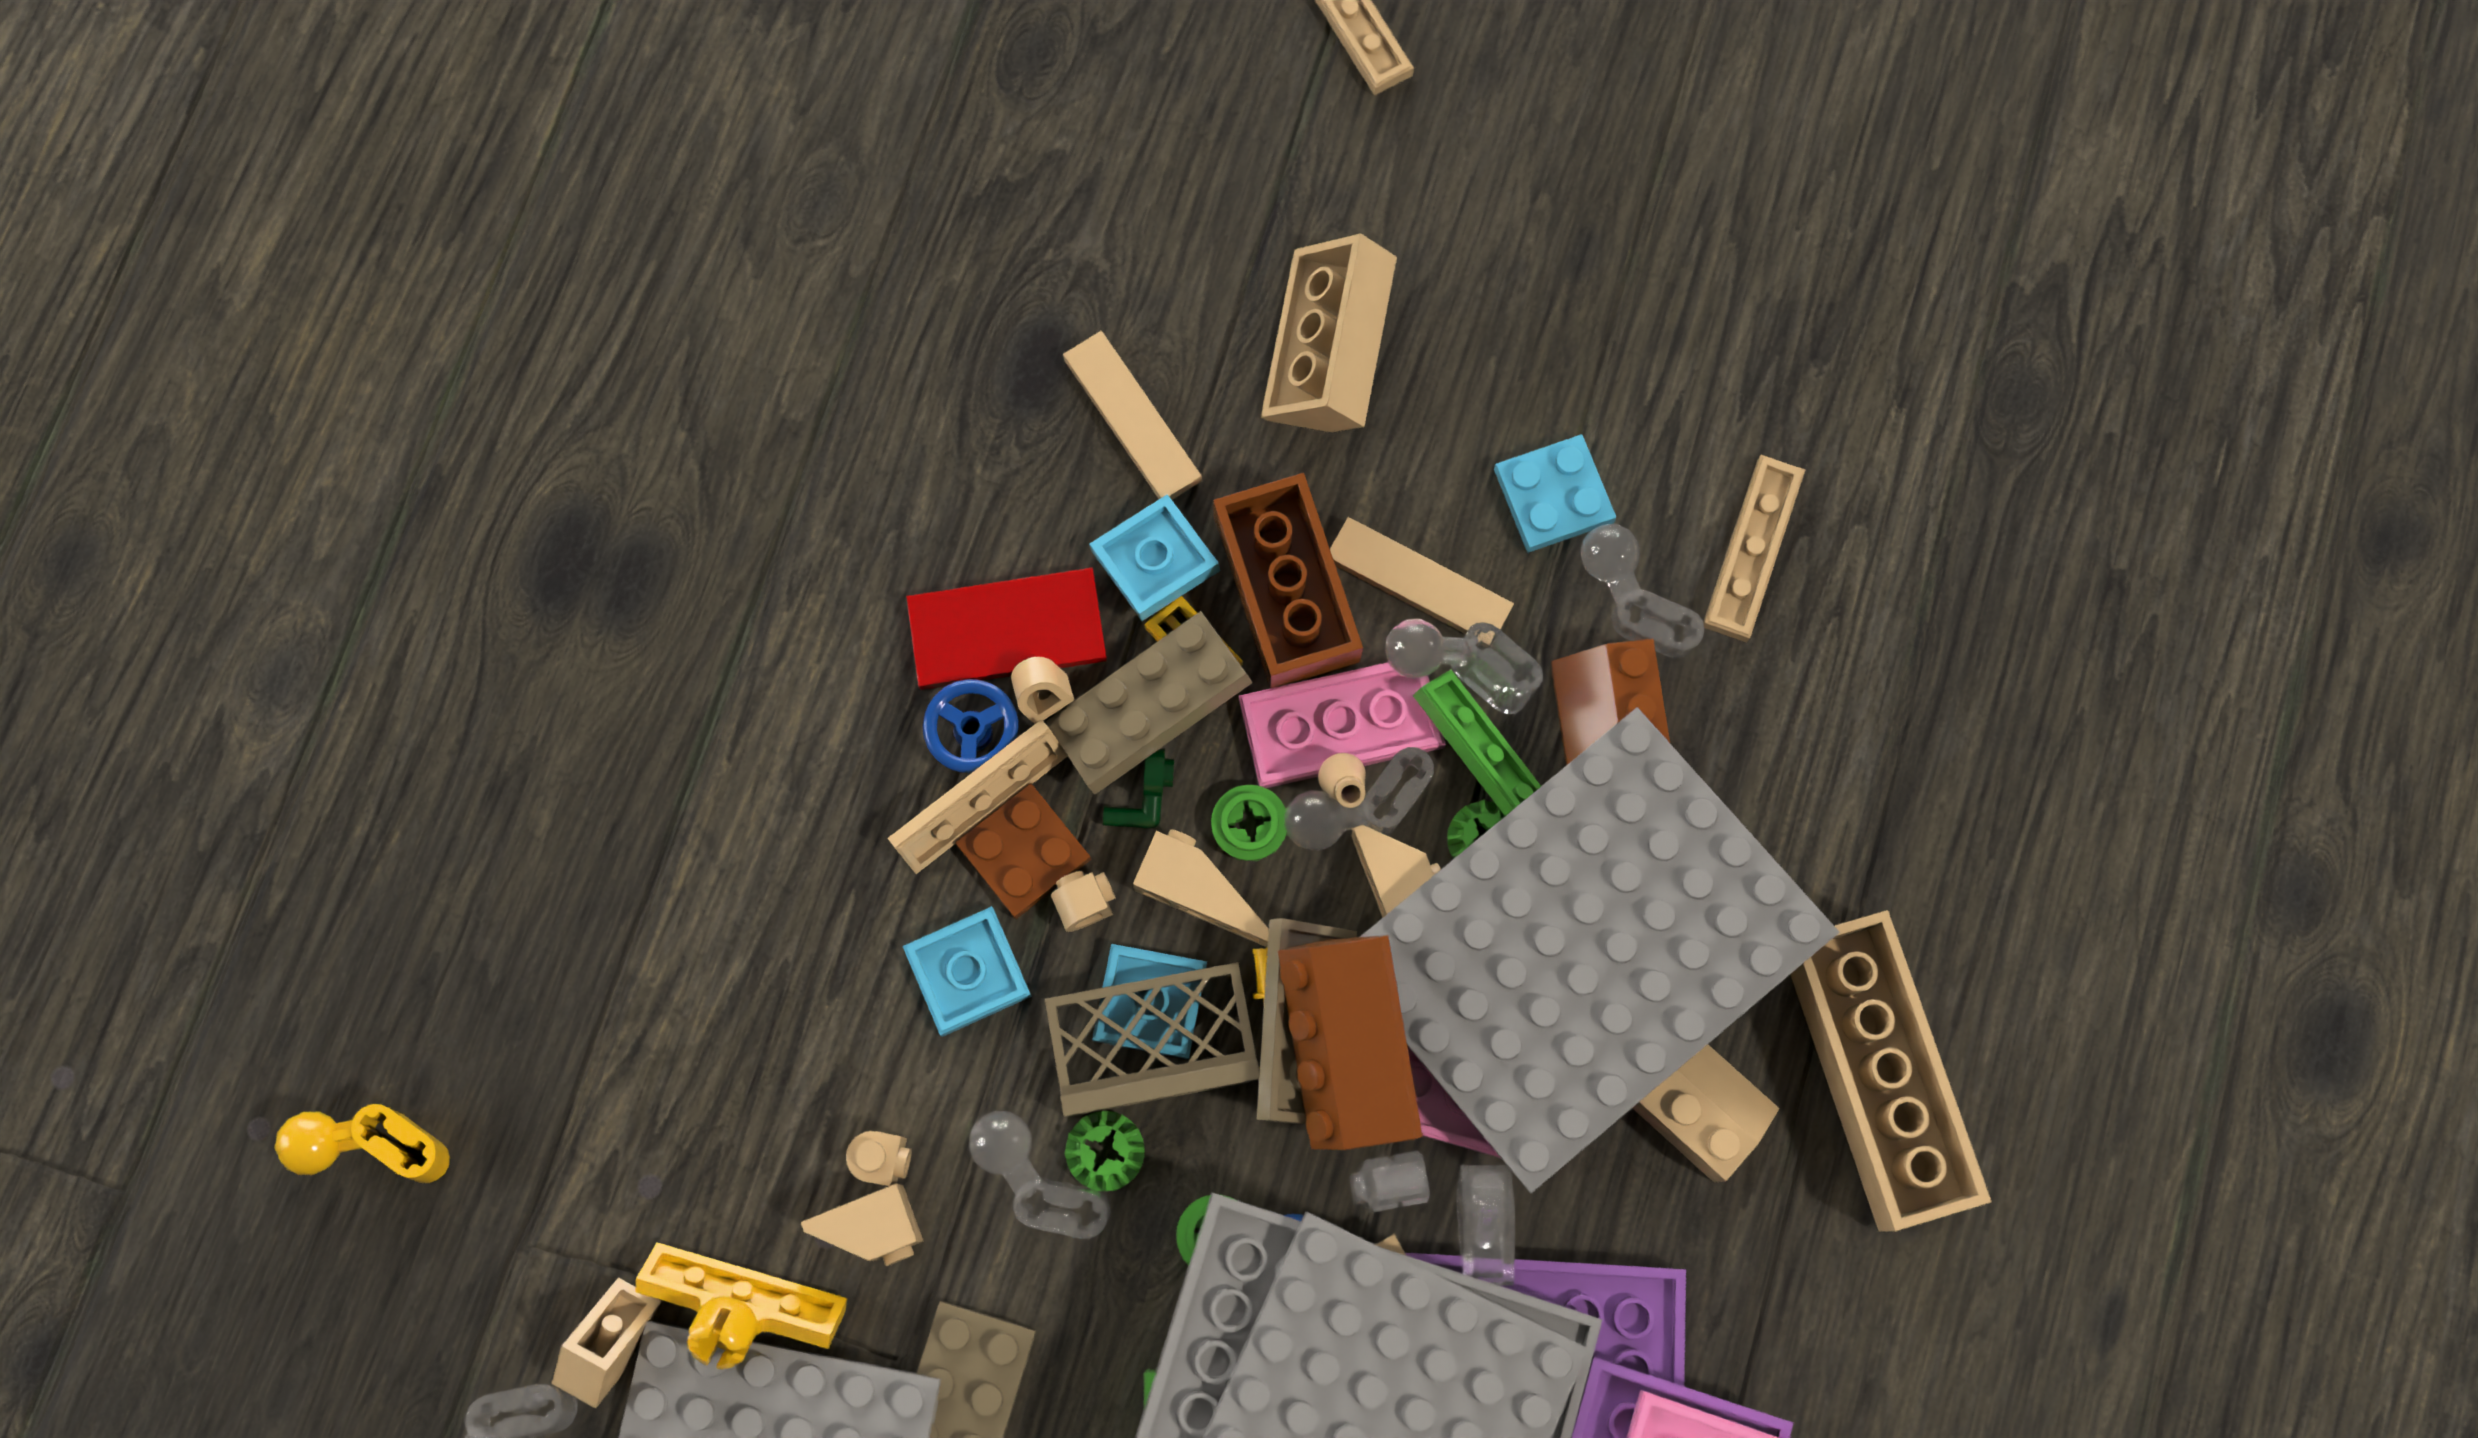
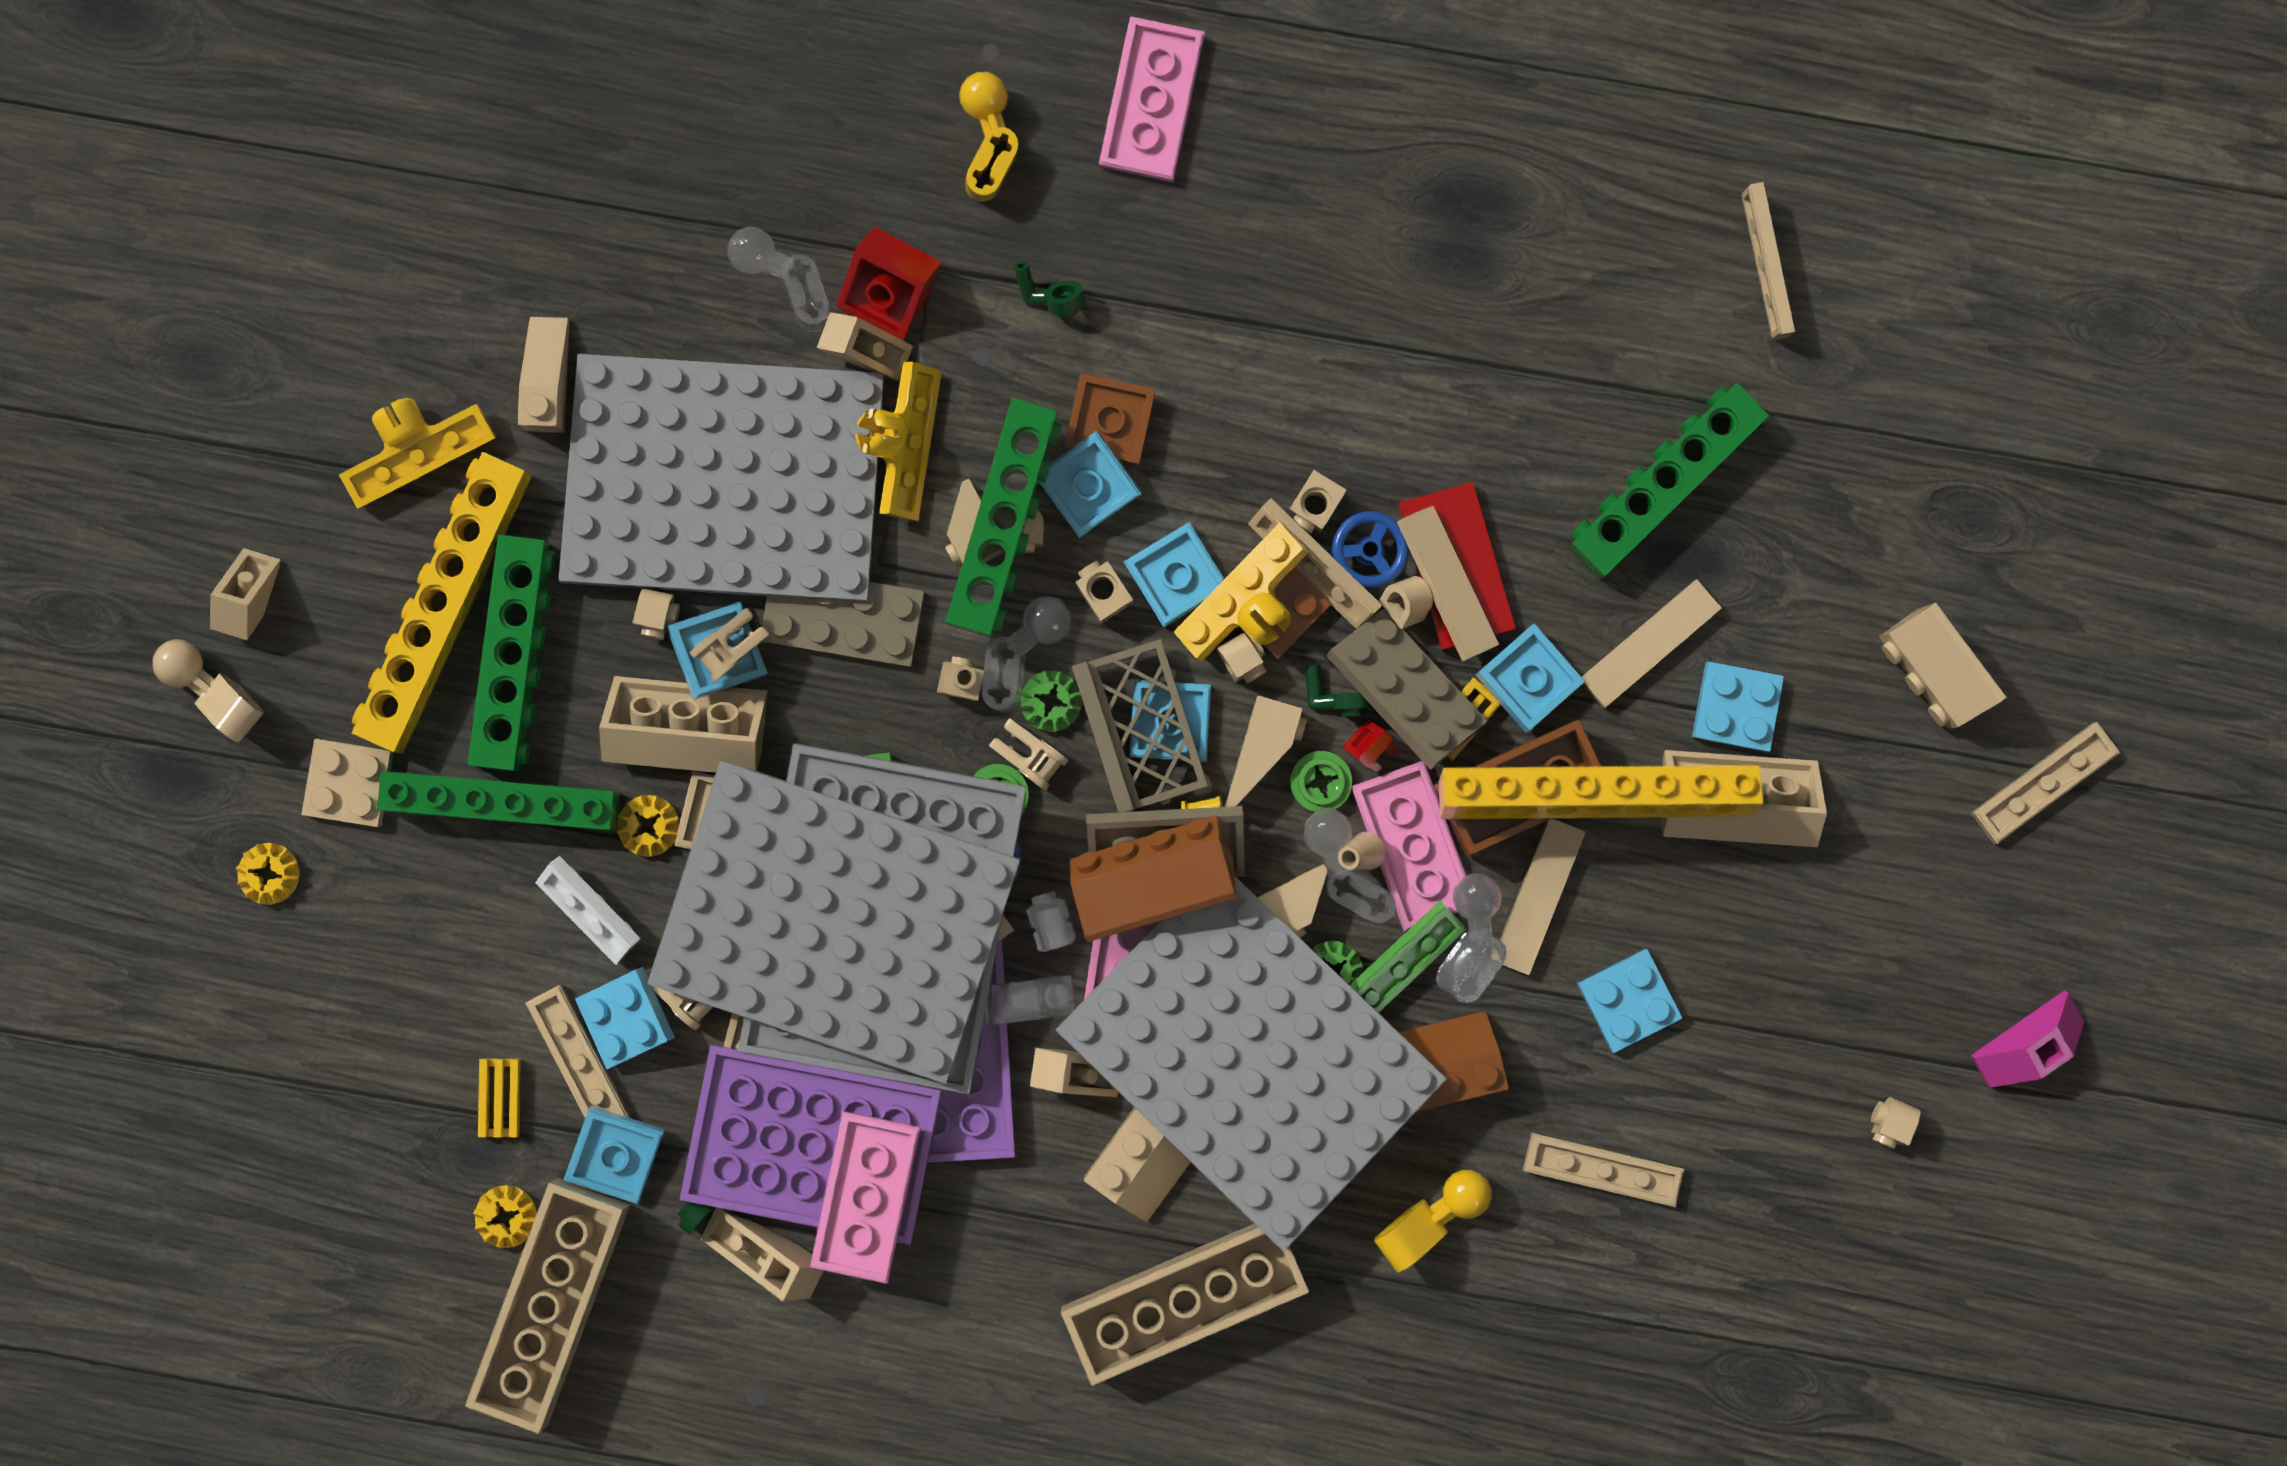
camera: 80 degrees right, 10 degrees up
clear beam [1580,524,1705,658] -> none
none -> red slope [836,226,942,341]
none -> tan plate [937,656,984,701]
none -> green brick [945,398,1063,638]
none -> tan piece [989,718,1069,791]
none -> dark green plate [1014,261,1085,317]
none -> tan slope [1030,1048,1118,1097]
none -> medium azure tile [1038,430,1142,538]
none -> dark orange plate [1064,373,1156,466]
none -> tan brick [1075,561,1133,624]
none -> bright pink tile [1099,16,1205,182]
none -> yellow plate [1174,522,1309,661]
none -> tan brick [1288,470,1346,534]
none -> red tile [1342,719,1396,771]
none -> yellow beam [1374,1170,1492,1273]
none -> tan tile [1397,506,1499,662]
none -> yellow brick [1439,765,1763,819]
none -> green brick [1567,383,1769,580]
none -> medium azure plate [1692,661,1784,752]
none -> tan tile [1742,182,1795,341]
none -> tan plate [1871,1097,1920,1149]
none -> tan slope [1879,603,2006,729]
none -> dark pink slope [1971,990,2084,1087]

